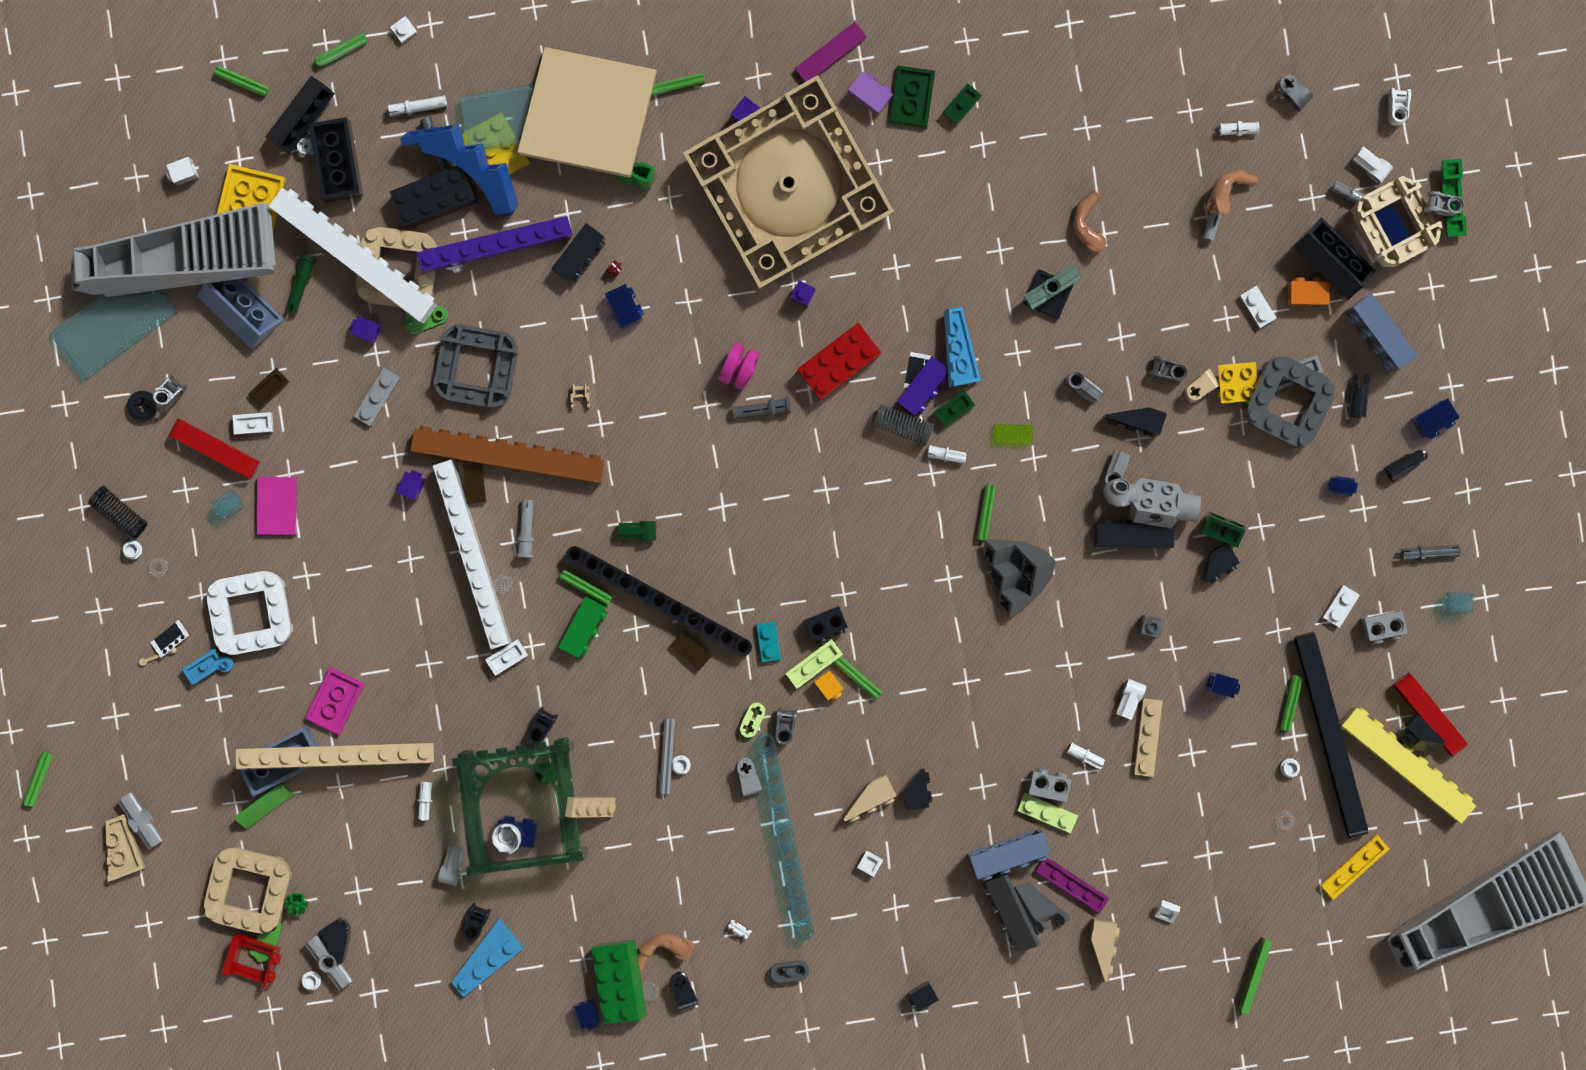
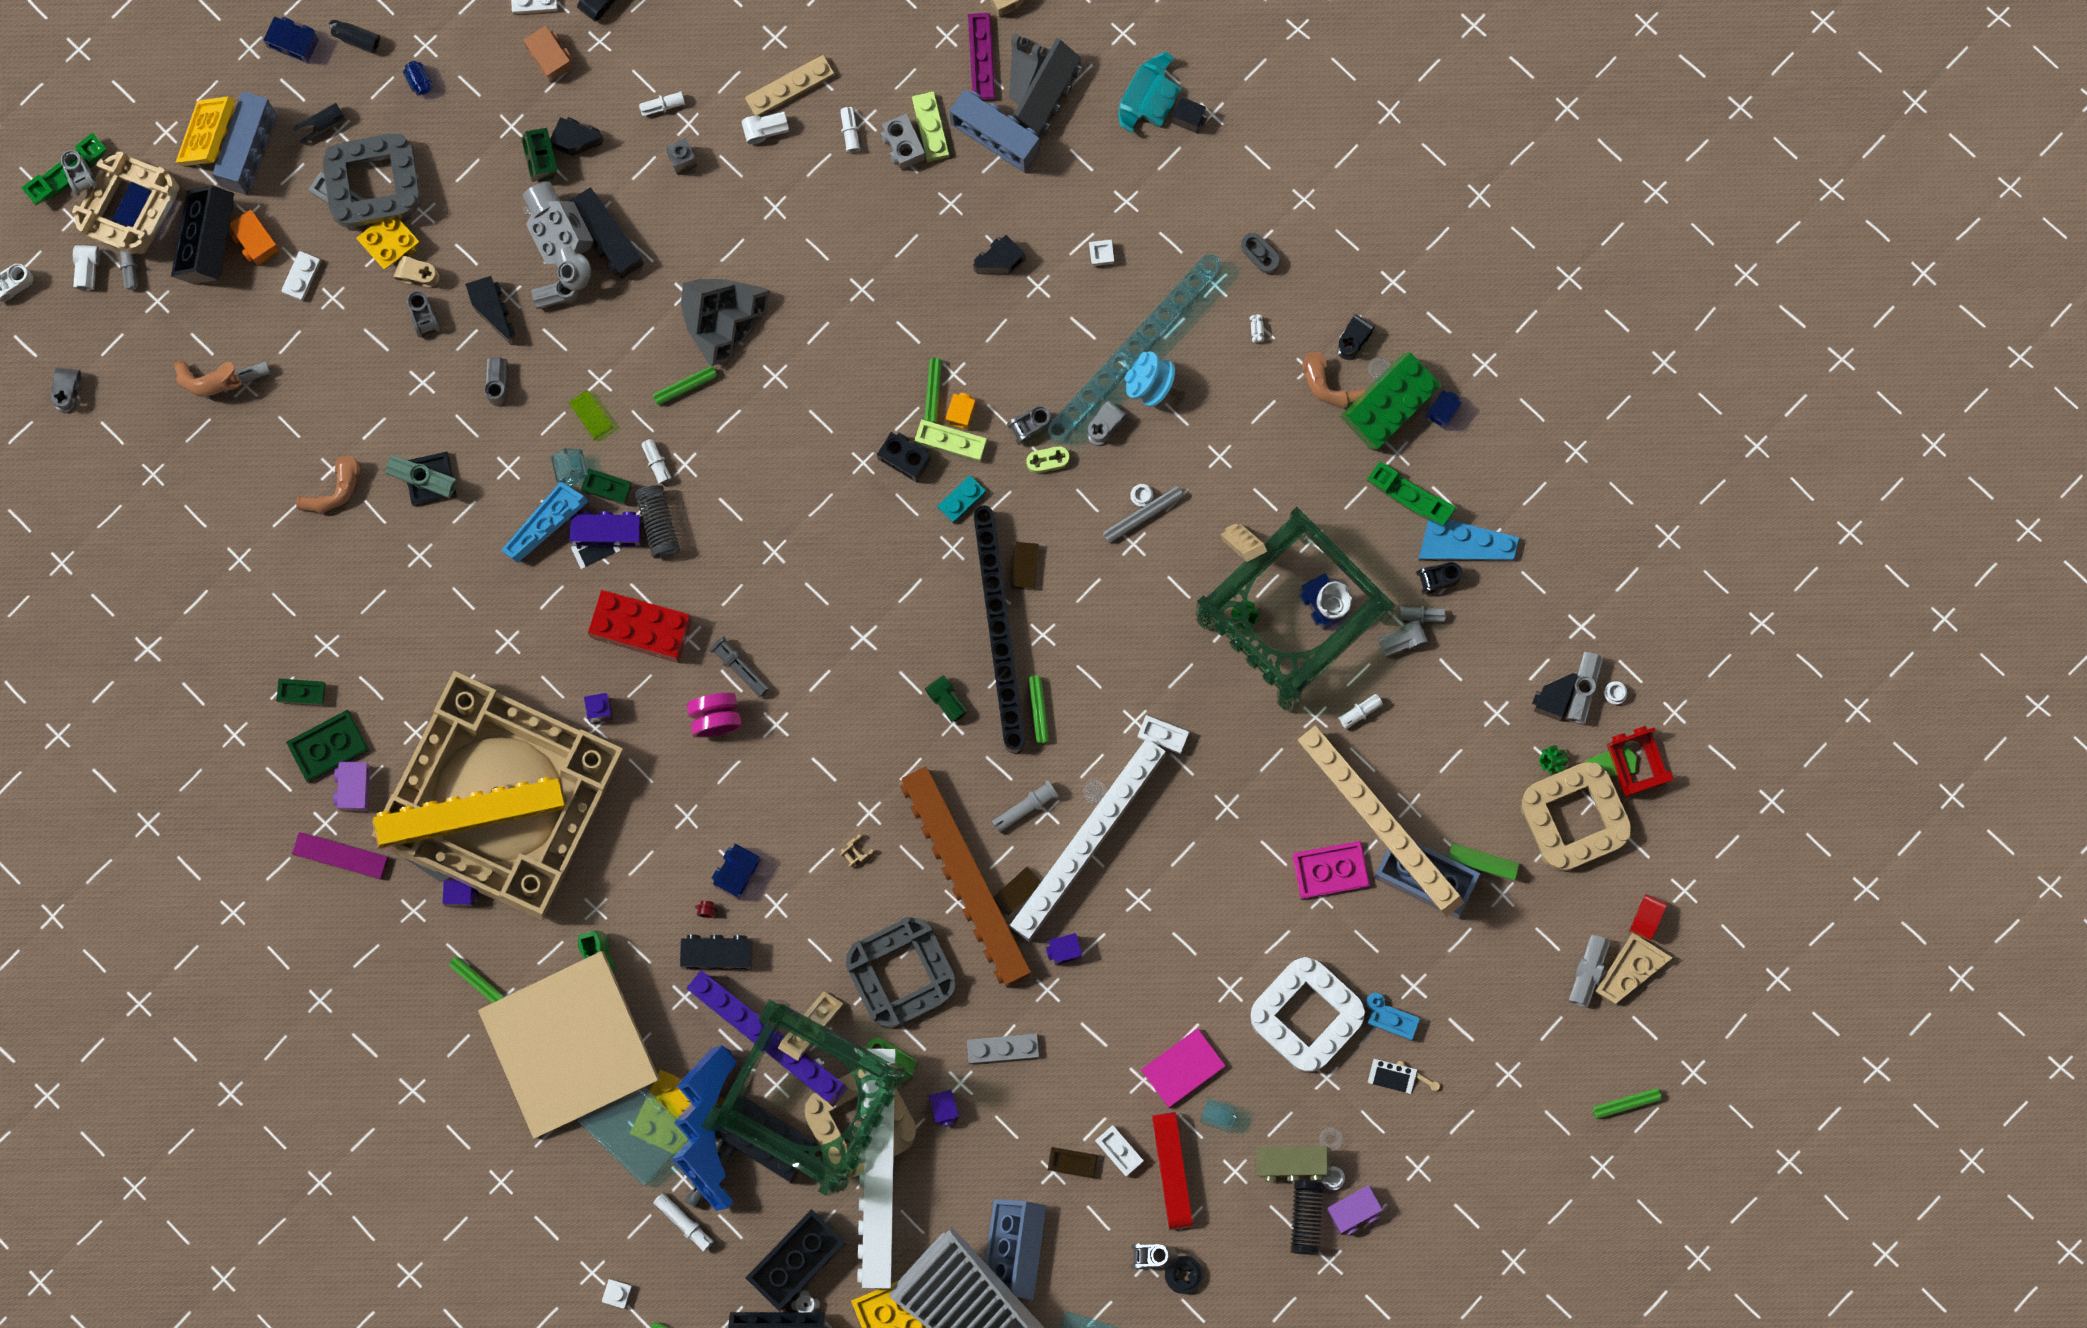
camera: 120 degrees left, 10 degrees down
dark green pin [286,255,317,314] -> none
black piece [527,706,558,744] -> none
green brick [558,596,608,658] -> none
tan slope [843,774,896,822] -> none
clear blue brick [1205,672,1240,698] -> none
white pin [1219,121,1259,136] -> none
none -> yellow plate [175,96,236,166]
none -> yellow brick [372,777,564,849]
none -> nougat brick [523,26,572,82]
none -> clear light blue brick [551,448,588,485]
none -> white axle [639,91,685,116]
none -> clear green arch [701,999,906,1196]
none -> tan plate [778,991,843,1061]
none -> teal plate [1118,51,1182,133]
none -> medium azure wheel [1125,352,1185,407]
none -> olive brick [1257,1146,1331,1182]
none -> medium lavender brick [1326,1185,1382,1236]
none -> green slope [1367,461,1456,527]
none -> light grey axle [1400,605,1446,624]
none -> red beam [1629,894,1667,941]

